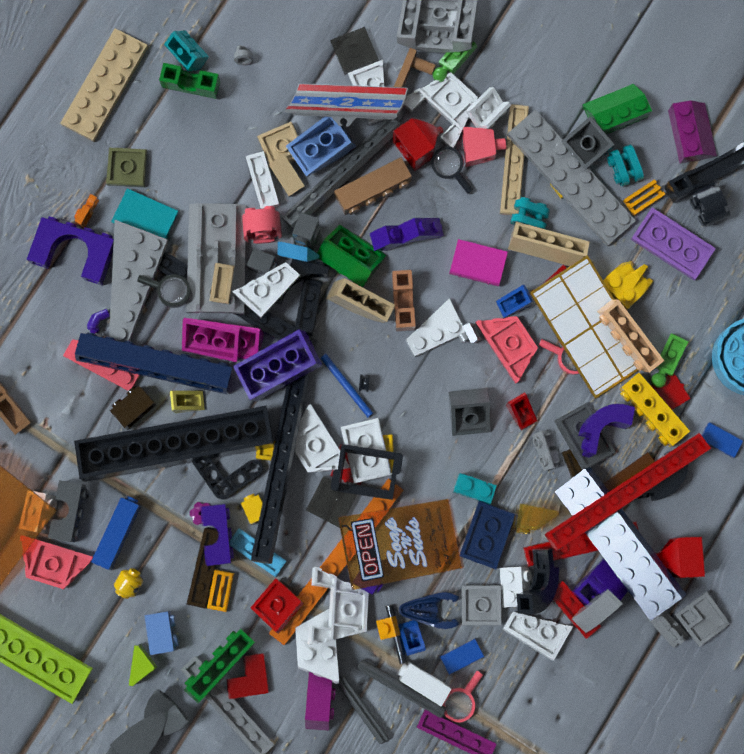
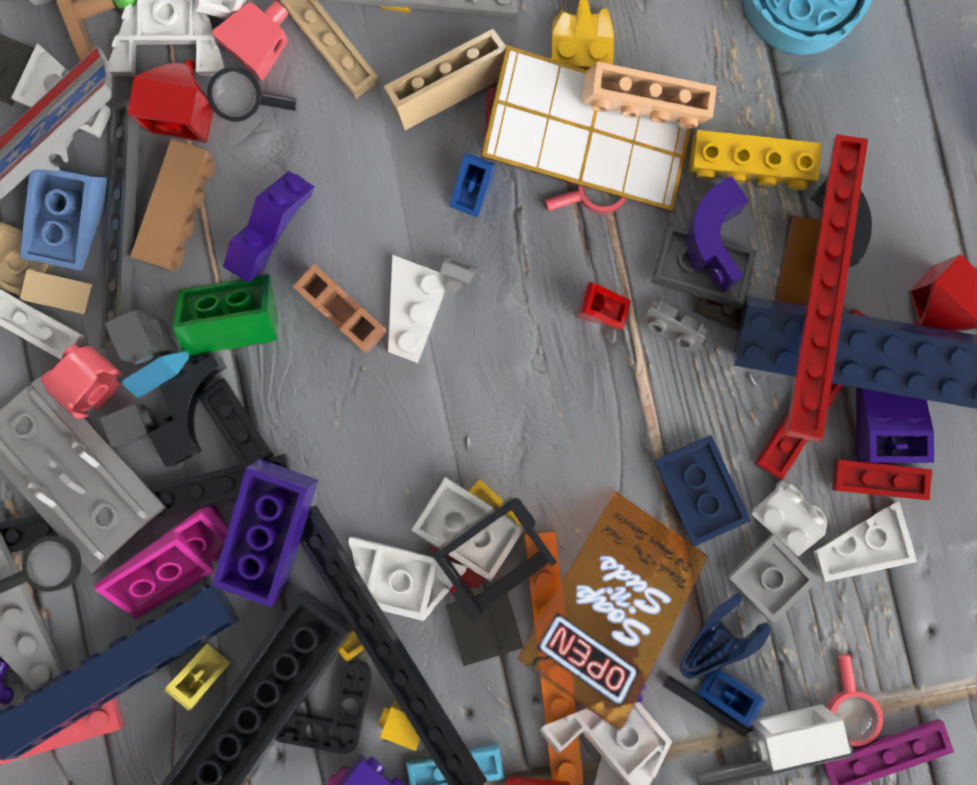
camera: 45 degrees left, 5 degrees up
dark brown brick [110,386,156,430] -> none
tan tile [209,263,235,304] -> none
white wing [232,262,300,318] -> none
blue bar [320,354,373,418] -> none
tan brick [326,278,395,323] -> none
black bush [359,374,370,392] -> none
light orange plate [376,616,400,640] -> none
blue tile [440,639,484,675] -> none
dark pink piece [449,239,508,287] -> none
dark grey slope [449,388,490,436] -> none
teal brick [452,473,497,505] -> none
coral wing [475,316,538,384] -> none
teal brick [510,197,550,230] -> none
clear yellow slope [512,504,559,535] -> none
black arch [516,548,559,614] -> none
light grey slope [572,590,623,633] -> none
bright green plate [651,333,689,388] -> none
red piece [651,373,690,410] -> none
blue tile [702,422,743,458] -> none

